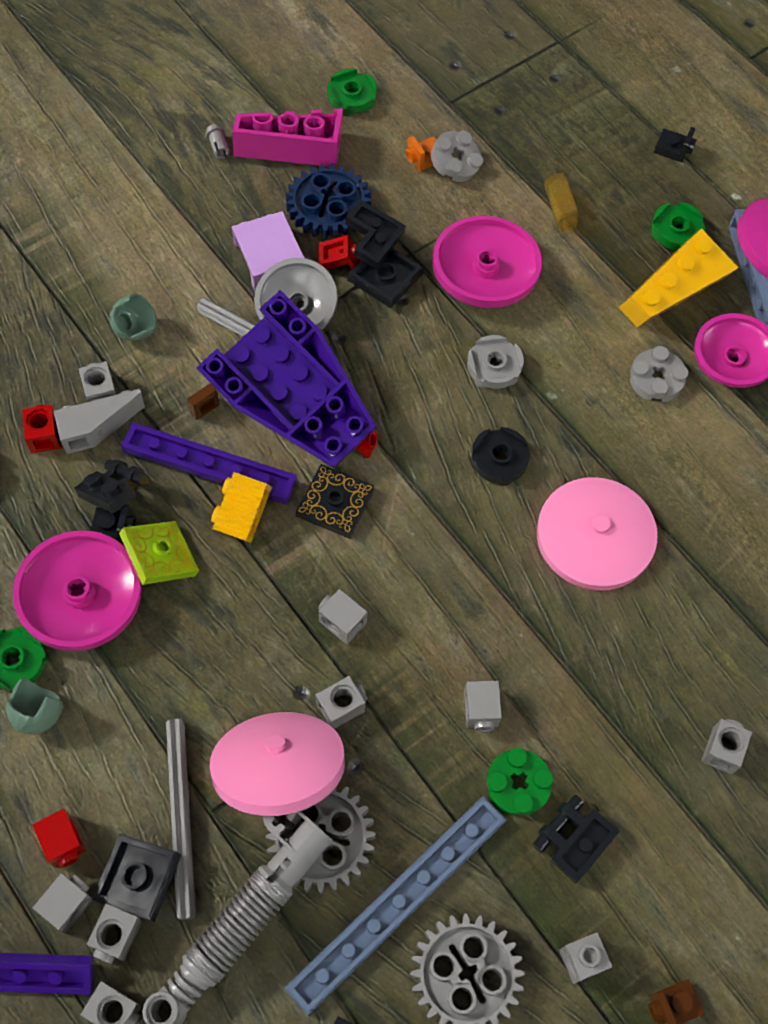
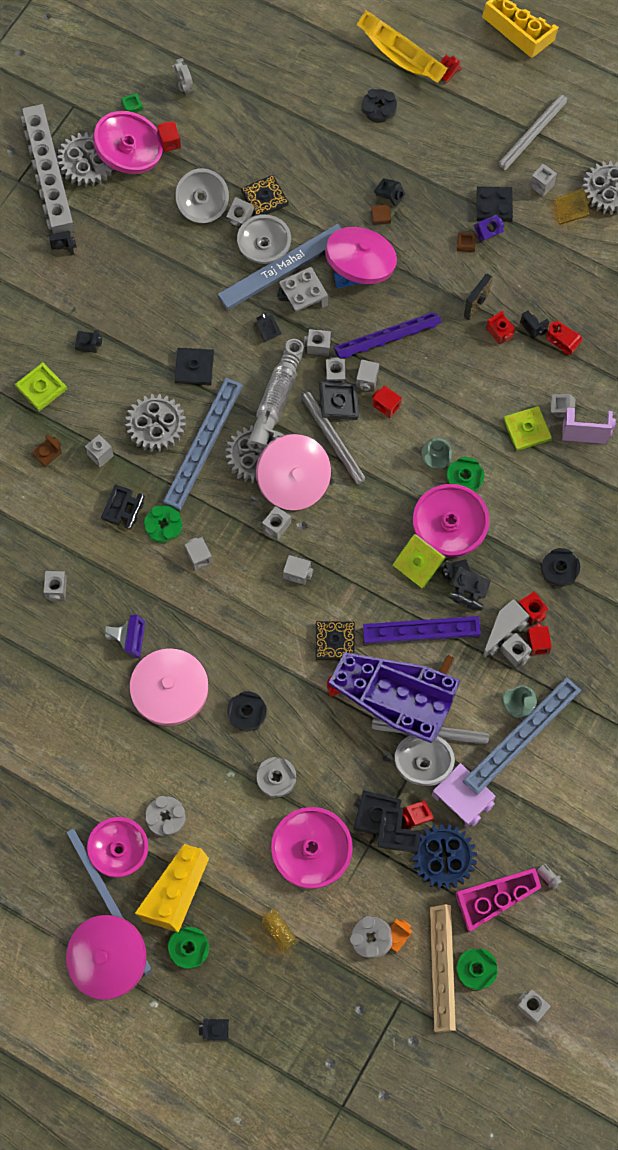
camera: 160 degrees right, 5 degrees up
yellow brick [211,472,272,543] -> none
none -> dark purple piece [104,615,146,658]
none -> tan plate [430,904,456,1033]
none -> sand blue tile [463,677,581,795]
none -> light grey brick [516,990,551,1025]
none -> red brick [526,624,552,656]

